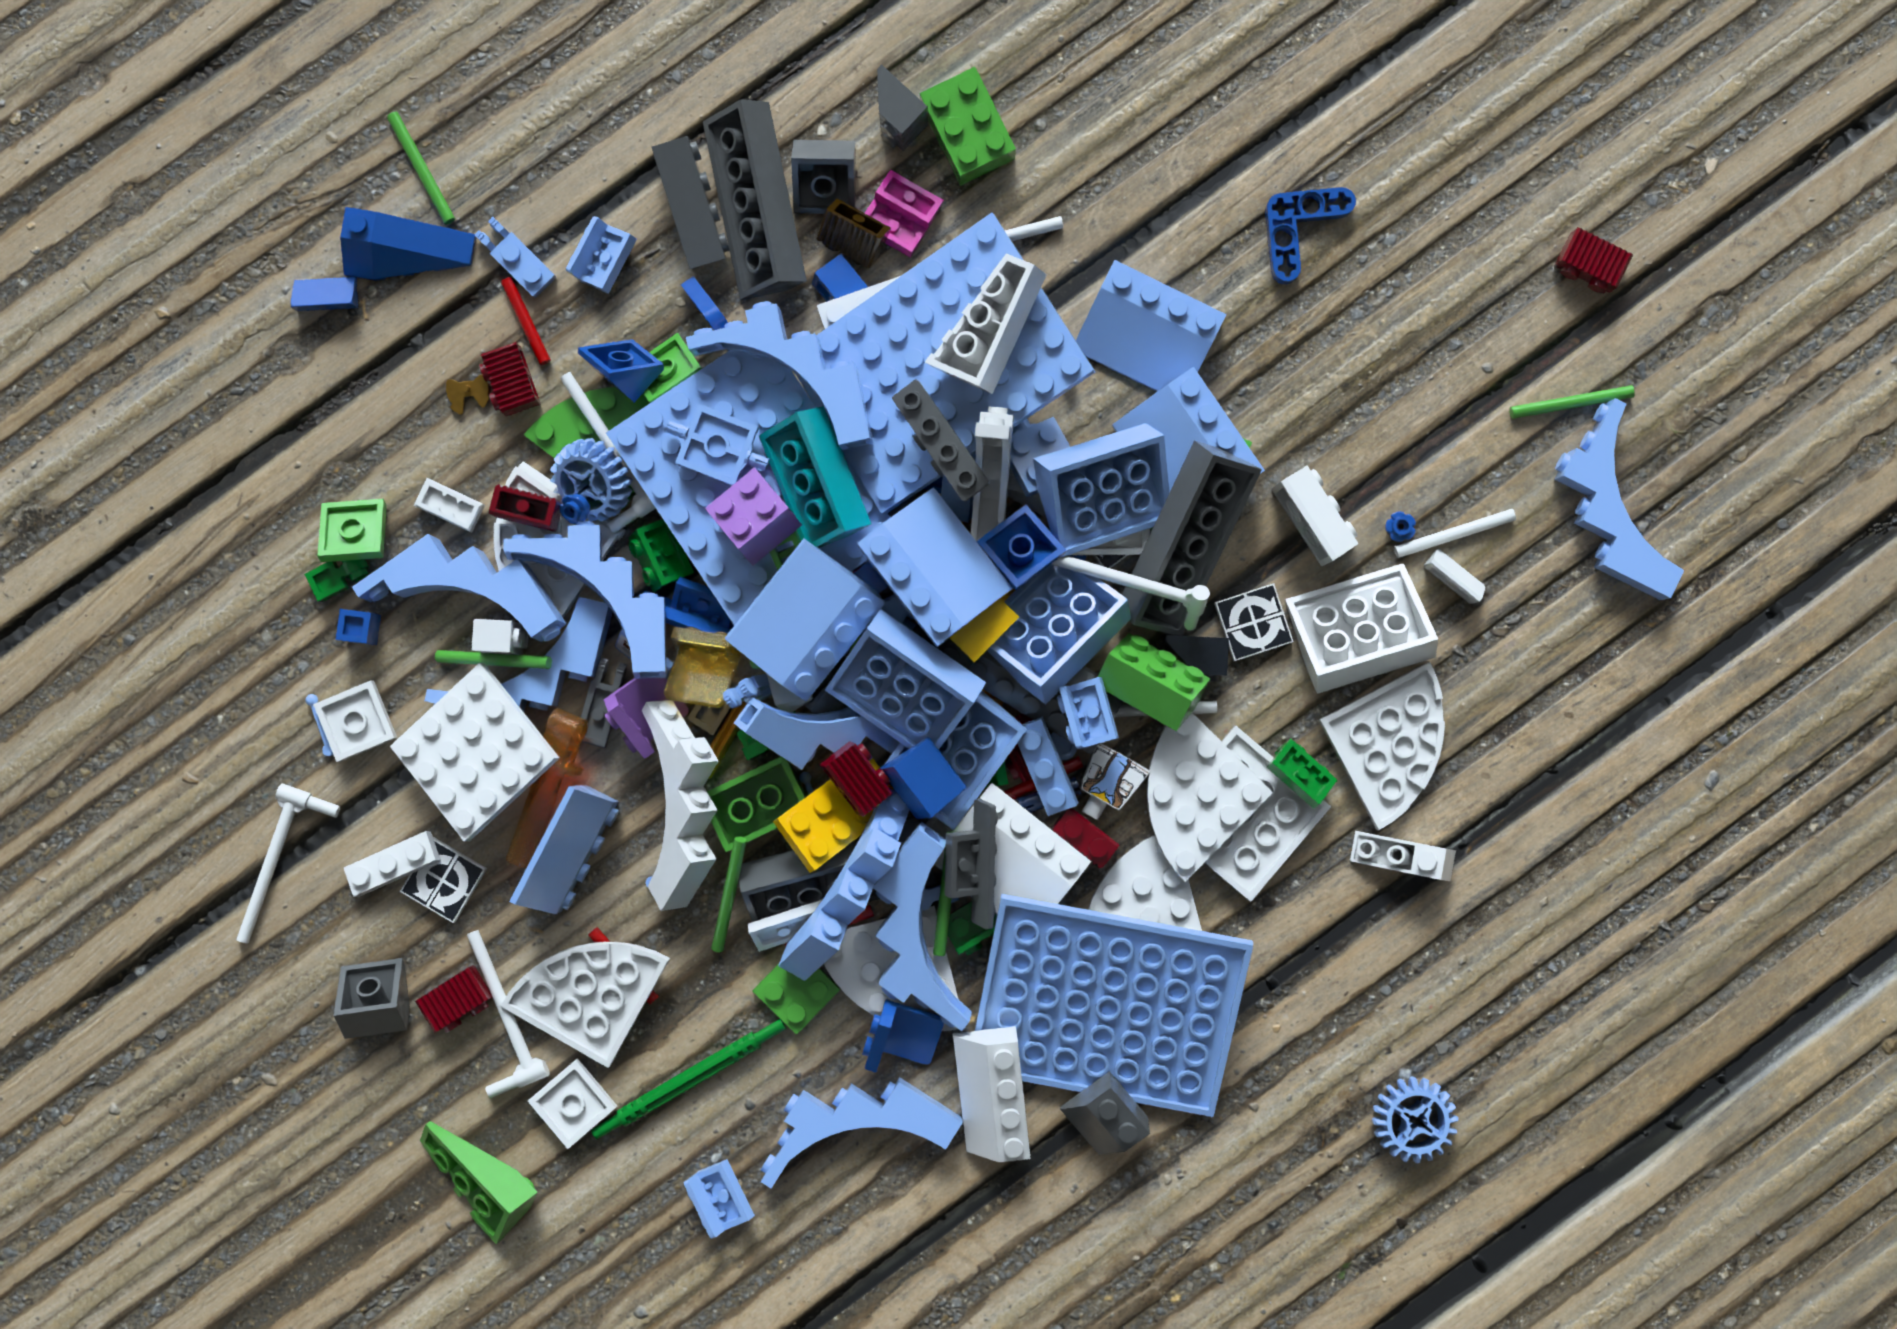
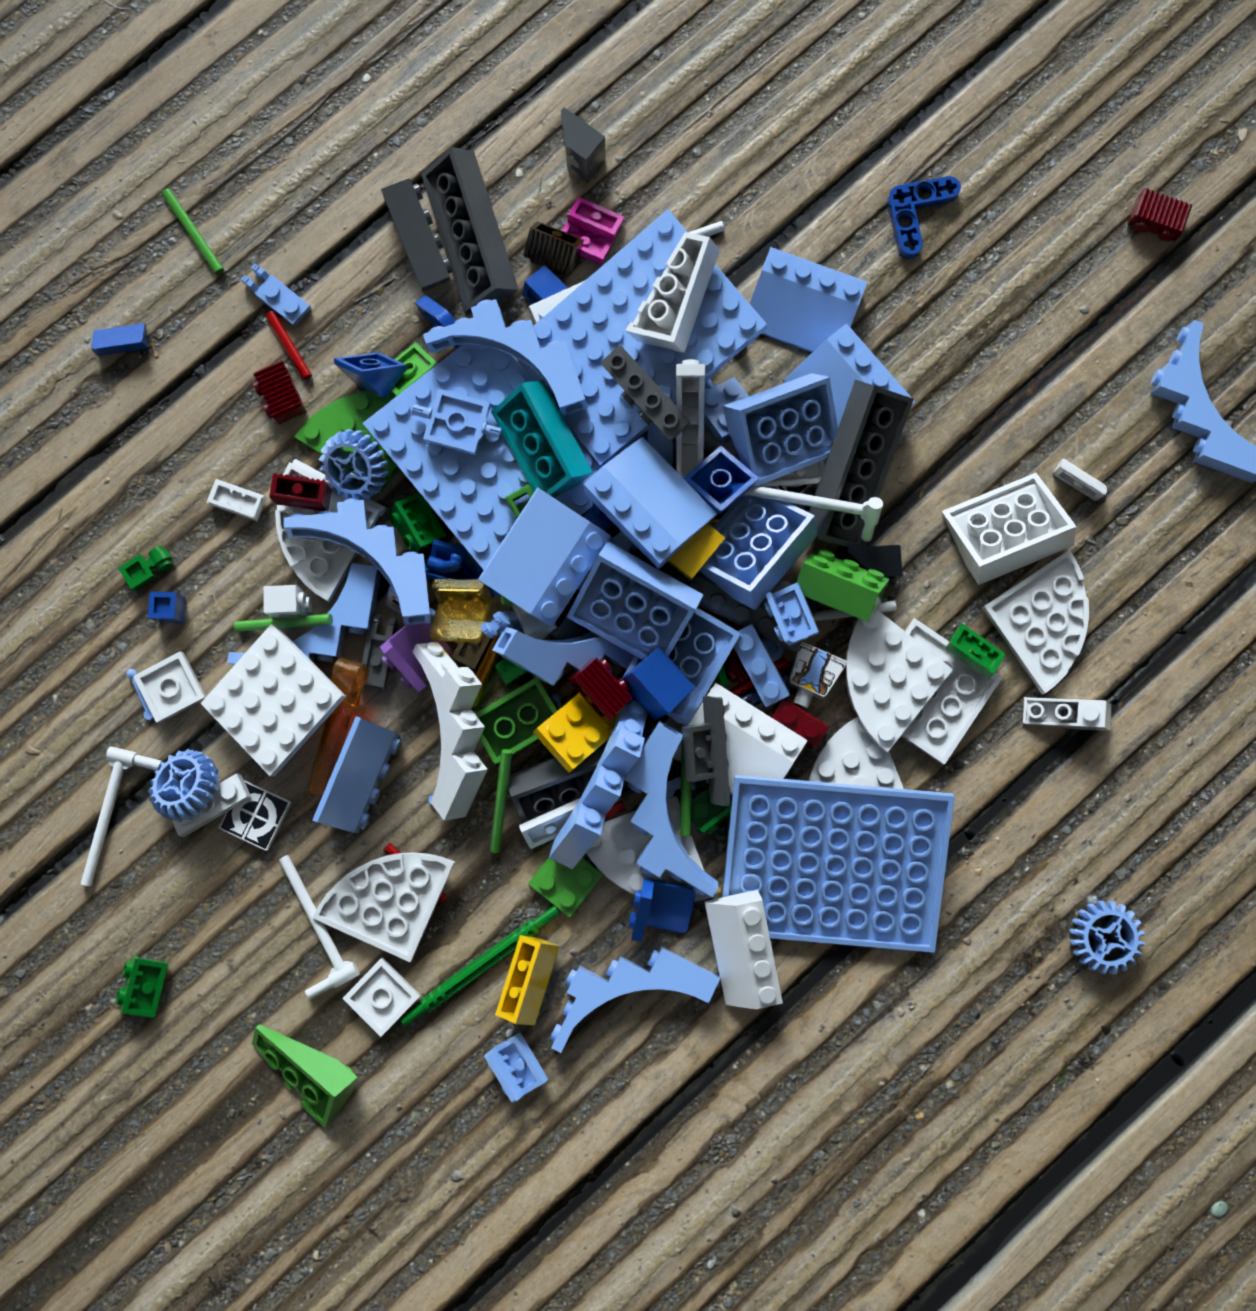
camera: 10 degrees left, 5 degrees down
plate [317,499,387,562] -> none
dark grey slope [334,958,410,1039] -> none
blue wedge [340,207,476,281] -> none
light blue arch [352,534,566,642] -> none
dark red brick [415,965,492,1033] -> none
pearl gold piece [446,375,490,415] -> none
blue plate [559,494,590,524] -> none
white bar [560,372,656,533] -> none
light blue bracket [566,216,637,294] -> none
medium lavender brick [705,467,802,566] -> none
dark grey slope [791,140,856,214] -> none
bright green brick [919,67,1016,186] -> none
dark grey slope [1060,1071,1150,1155] -> none
tile [1214,583,1293,662] -> none
white slope [1271,466,1358,566] -> none
blue plate [1385,511,1416,542] -> none
white bar [1394,509,1516,558] -> none
bright green bar [1509,385,1635,419] -> none
none -> green bracket [115,954,168,1018]
none -> light blue gear [148,749,221,822]
none -> blue arm [426,553,464,575]
none -> yellow brick [495,935,559,1025]

